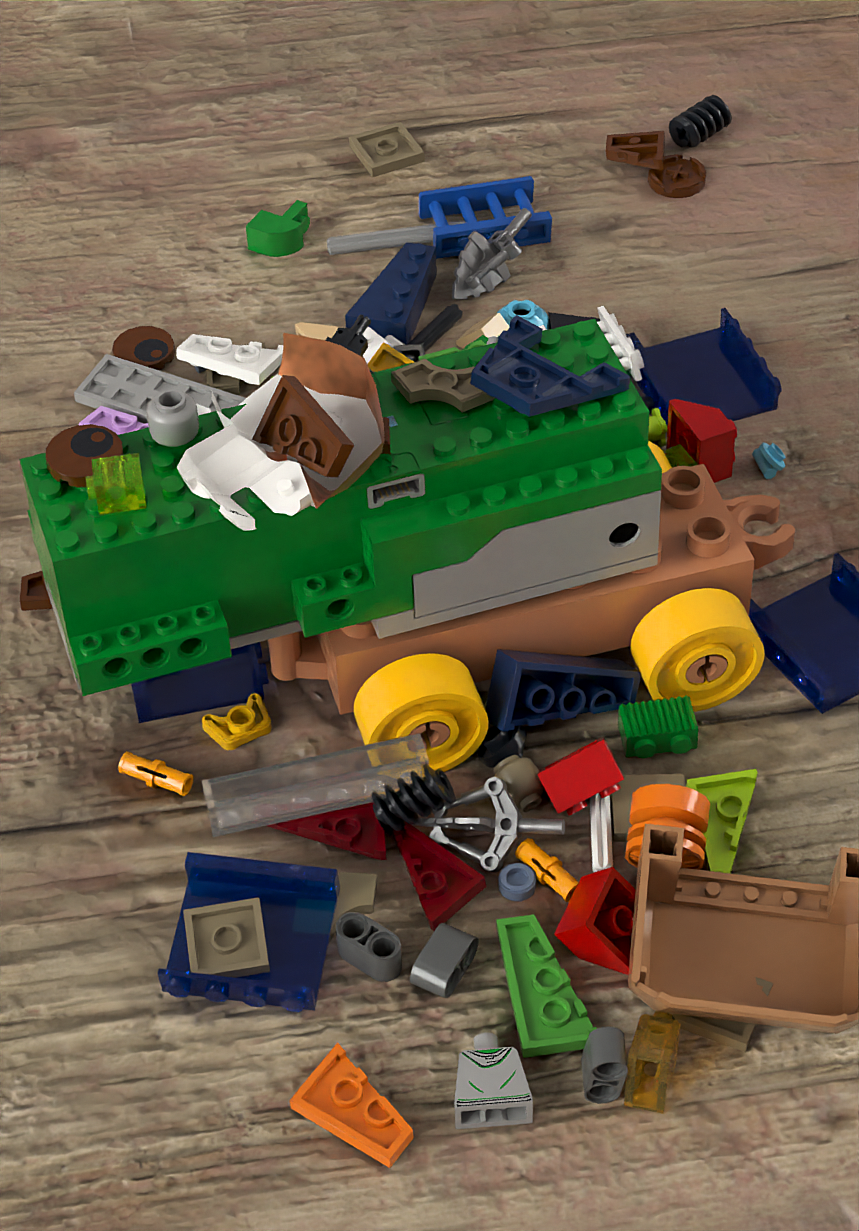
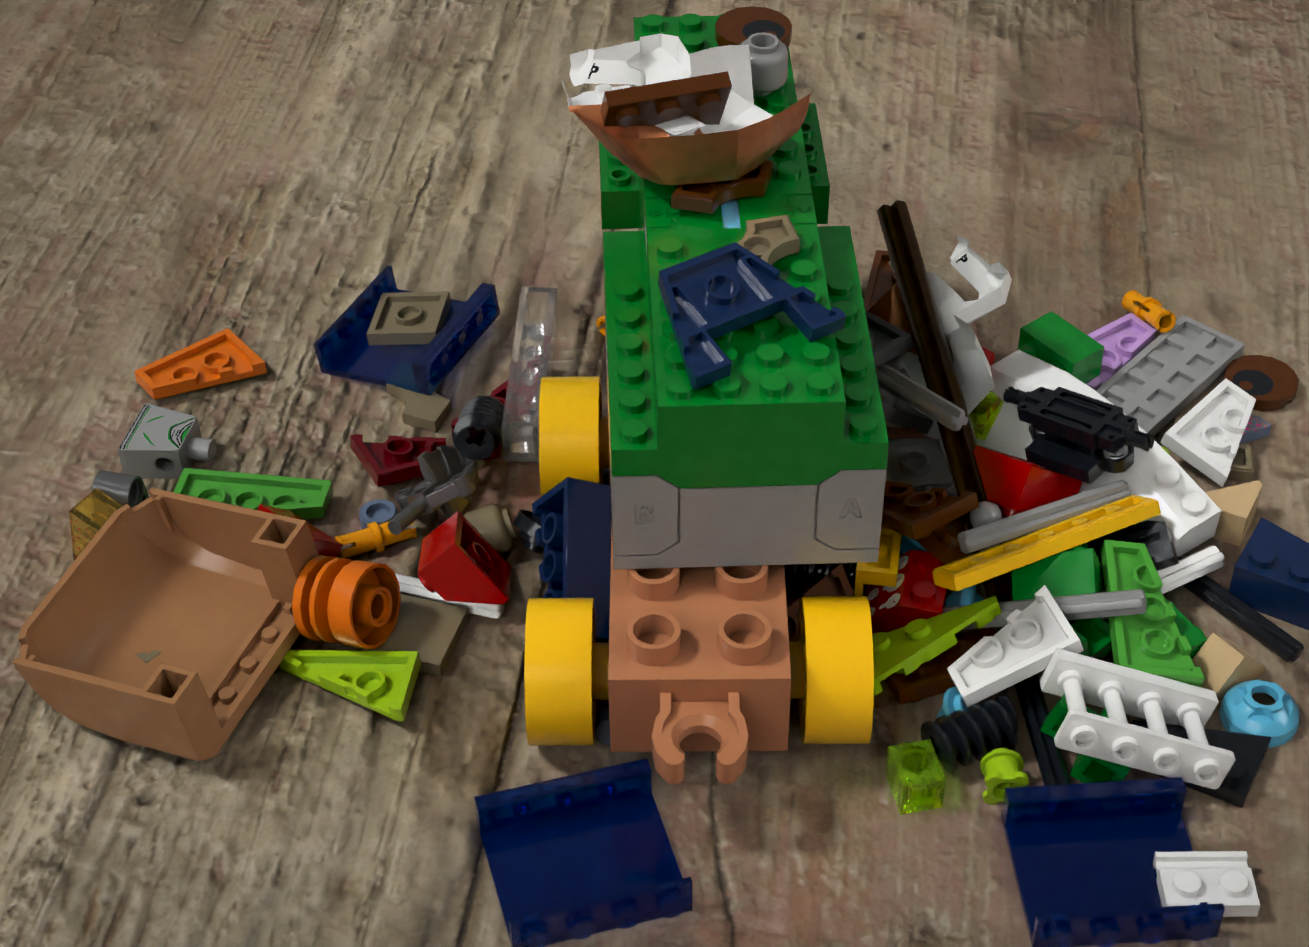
camera: 105 degrees right, 5 degrees down
clear neon green brick [86,453,147,515] -> none
dark grey beam [336,912,402,982] -> none
dark grey beam [410,923,479,998] -> none
green brick [618,695,699,759] -> none
red slope [666,399,737,483] -> none
medium azure plate [752,443,786,479] -> none
none -> light orange pin [1121,290,1176,333]
none -> white plate [1153,851,1260,917]

